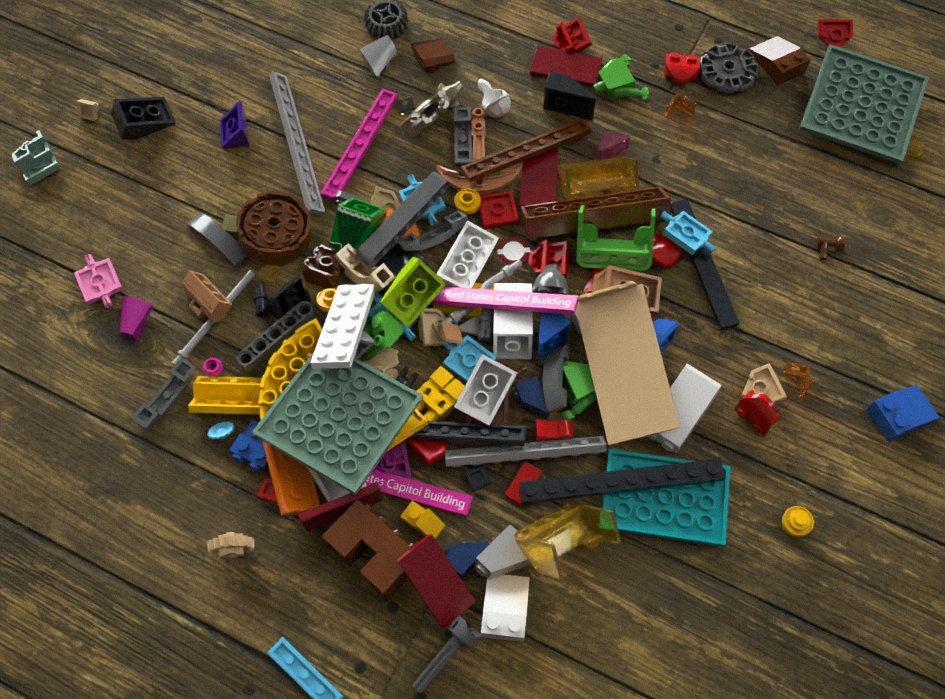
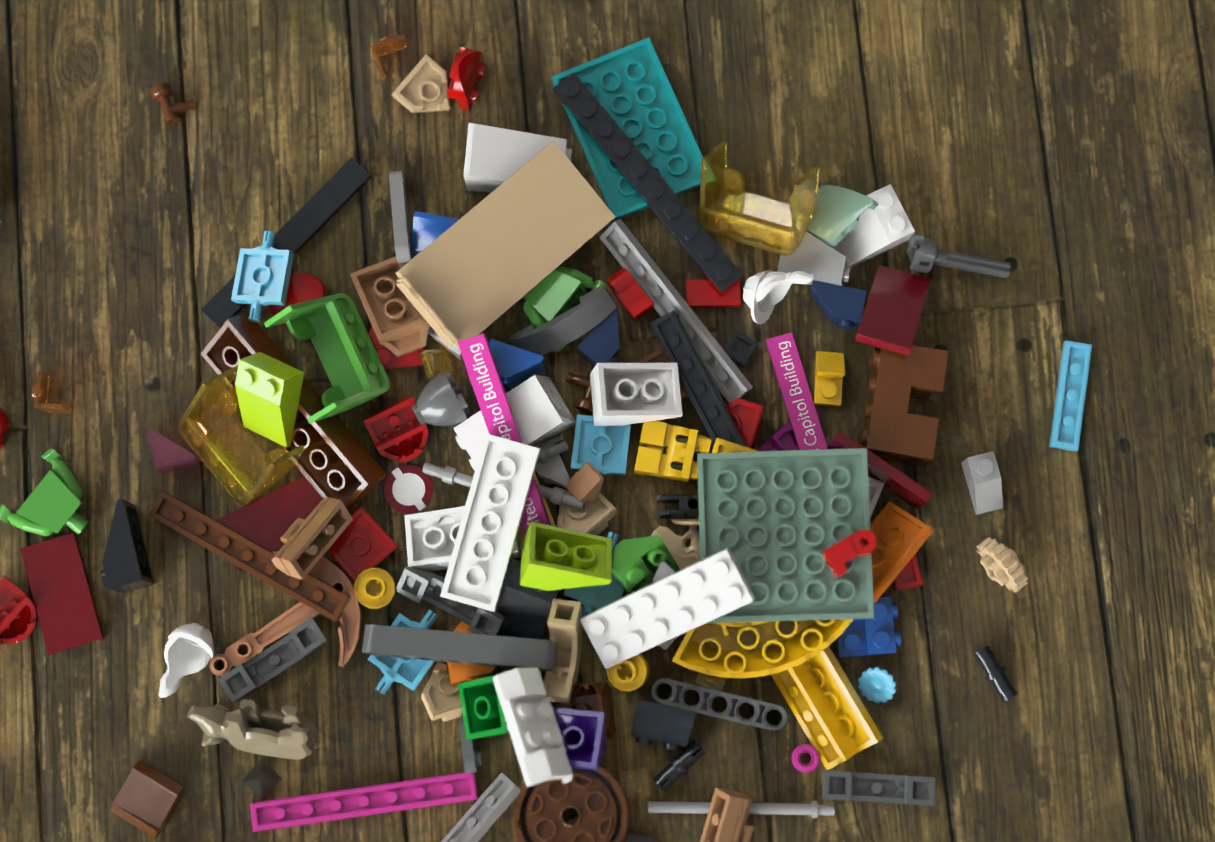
camera: 125 degrees left, 15 degrees up
none -> slope [235,352,304,448]
none -> medium nougat piece [271,496,353,580]
none -> light grey beam [389,170,411,263]
none -> white plate [441,433,541,612]
none -> white piece [493,668,573,786]
none -> dark purple slope [552,707,607,770]
none -> white piece [743,270,815,324]
none -> sand green slope [793,185,878,246]
none -> red leg [821,530,877,579]
none -> light grey slope [961,451,1003,515]
none -> black pin [973,645,1019,703]

